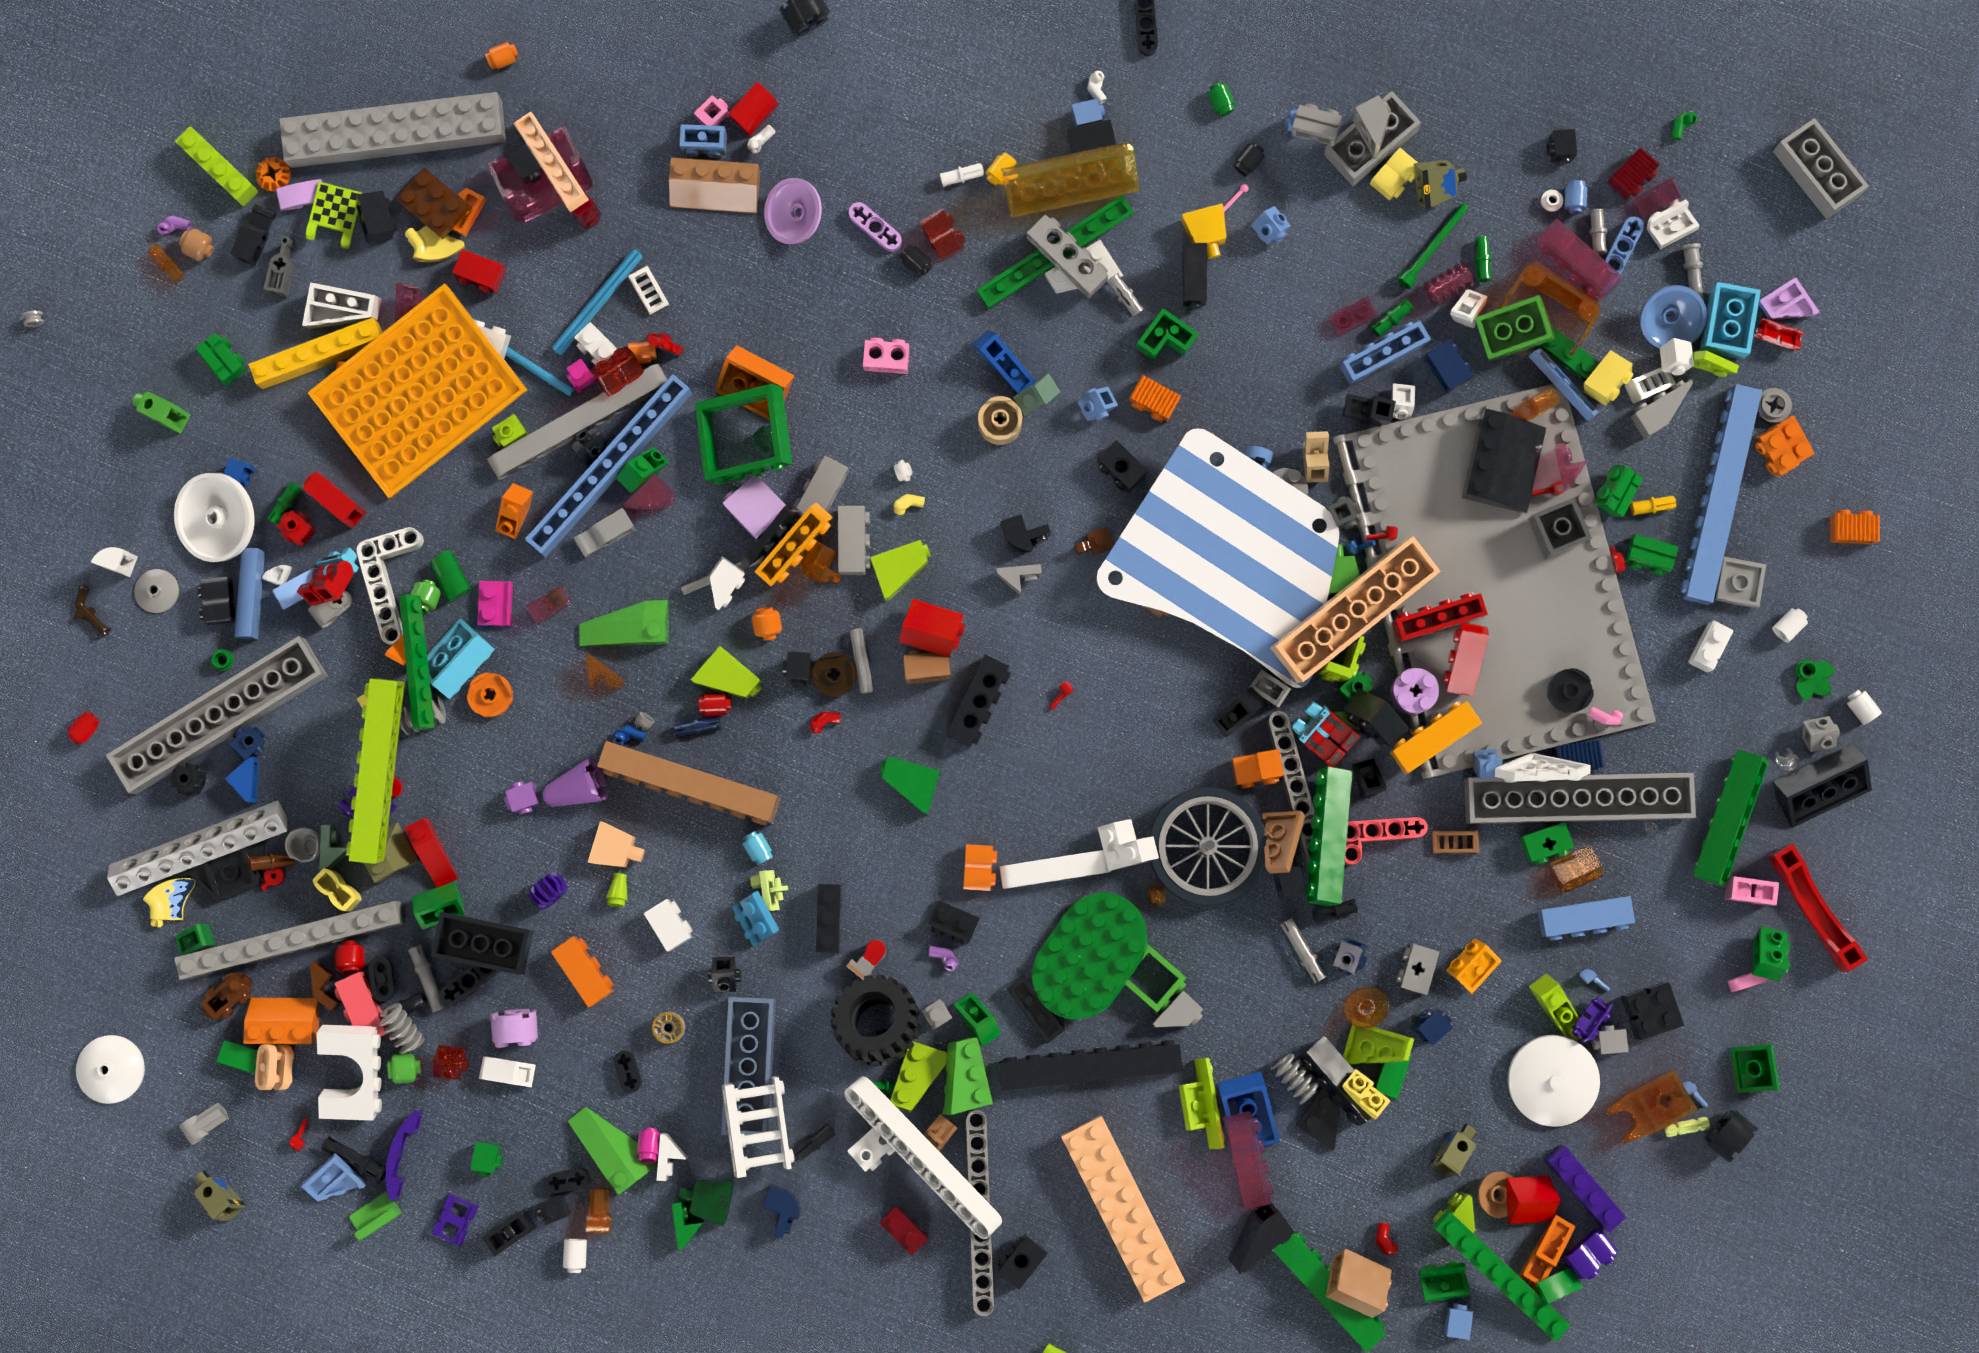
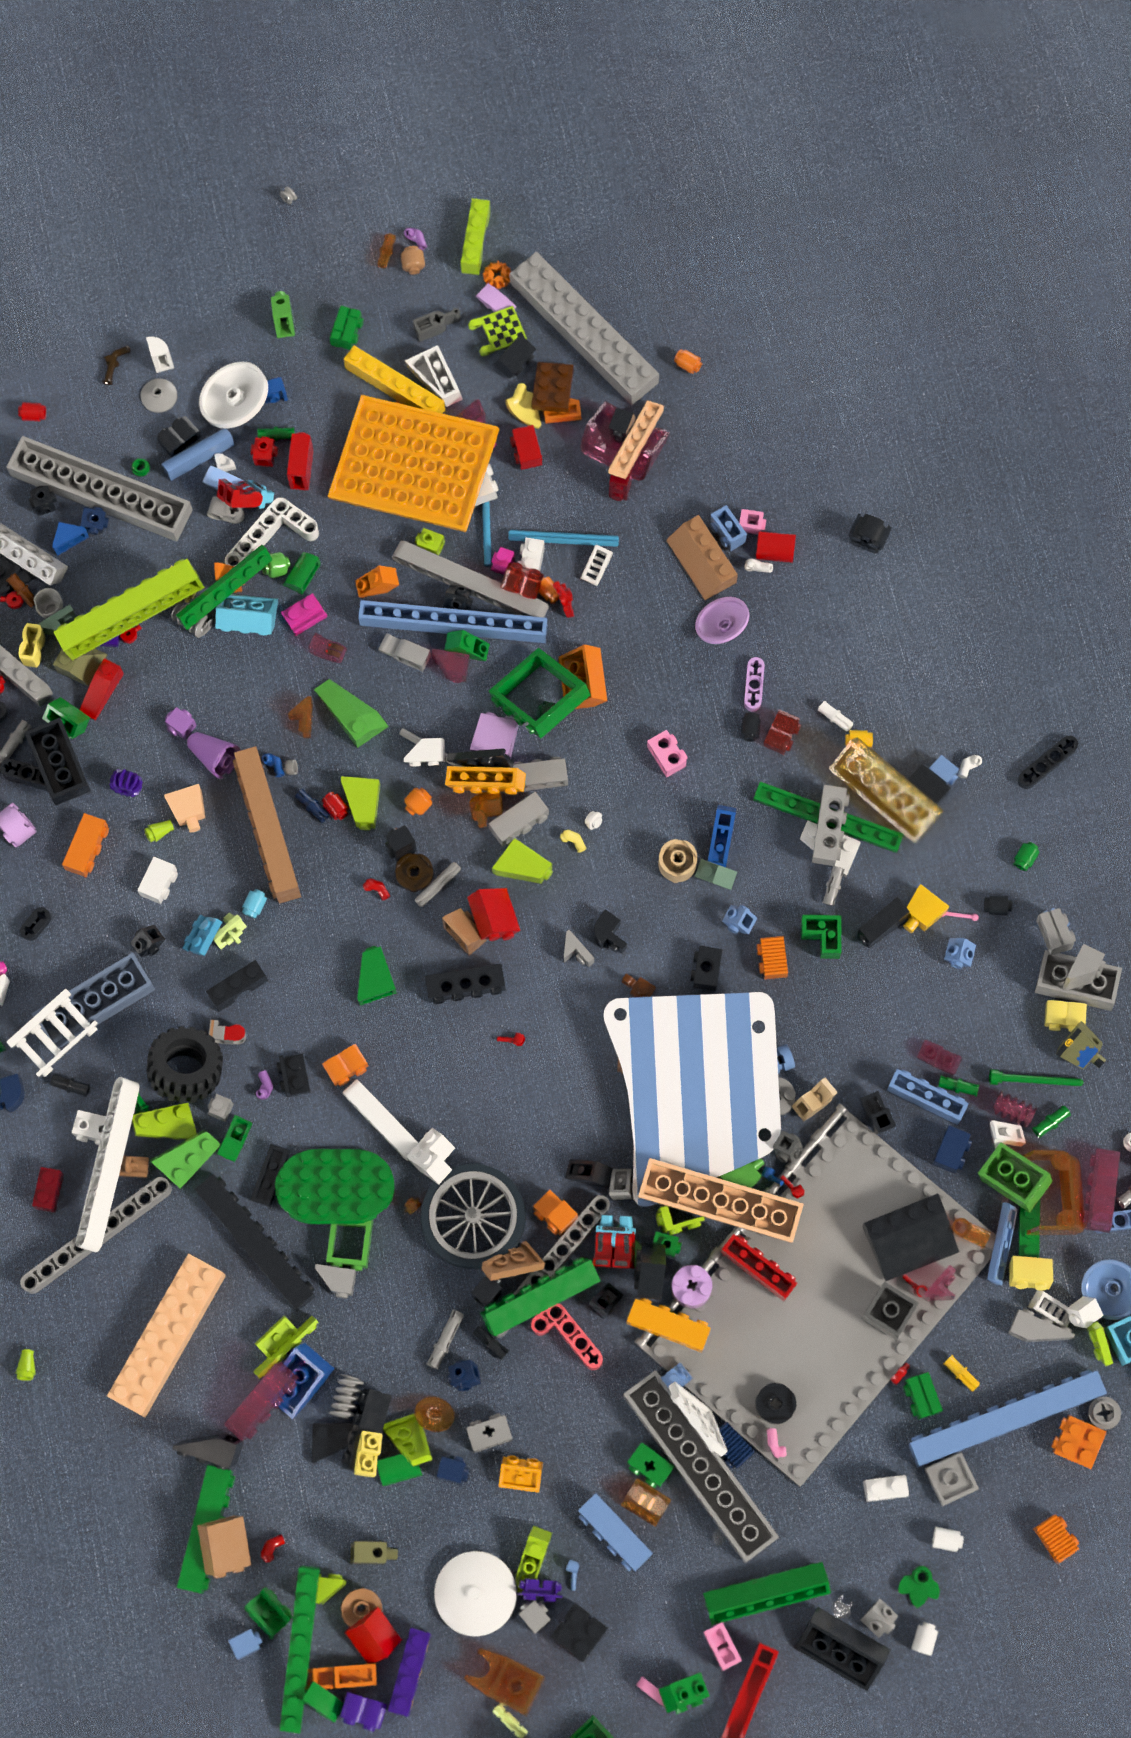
camera: 55 degrees right, 10 degrees down
black piece [230,204,276,266] -> none
orange plate [467,673,513,717] -> none
wheel [652,1012,685,1044] -> none
black brick [997,1234,1048,1290] -> none
white bracket [1391,383,1415,420] -> none
medium nougat slope [1433,831,1479,853] -> none
brick [1443,622,1489,697] -> none
green brick [1594,465,1643,517] -> none
medium blue hand [1679,1081,1708,1108] -> none

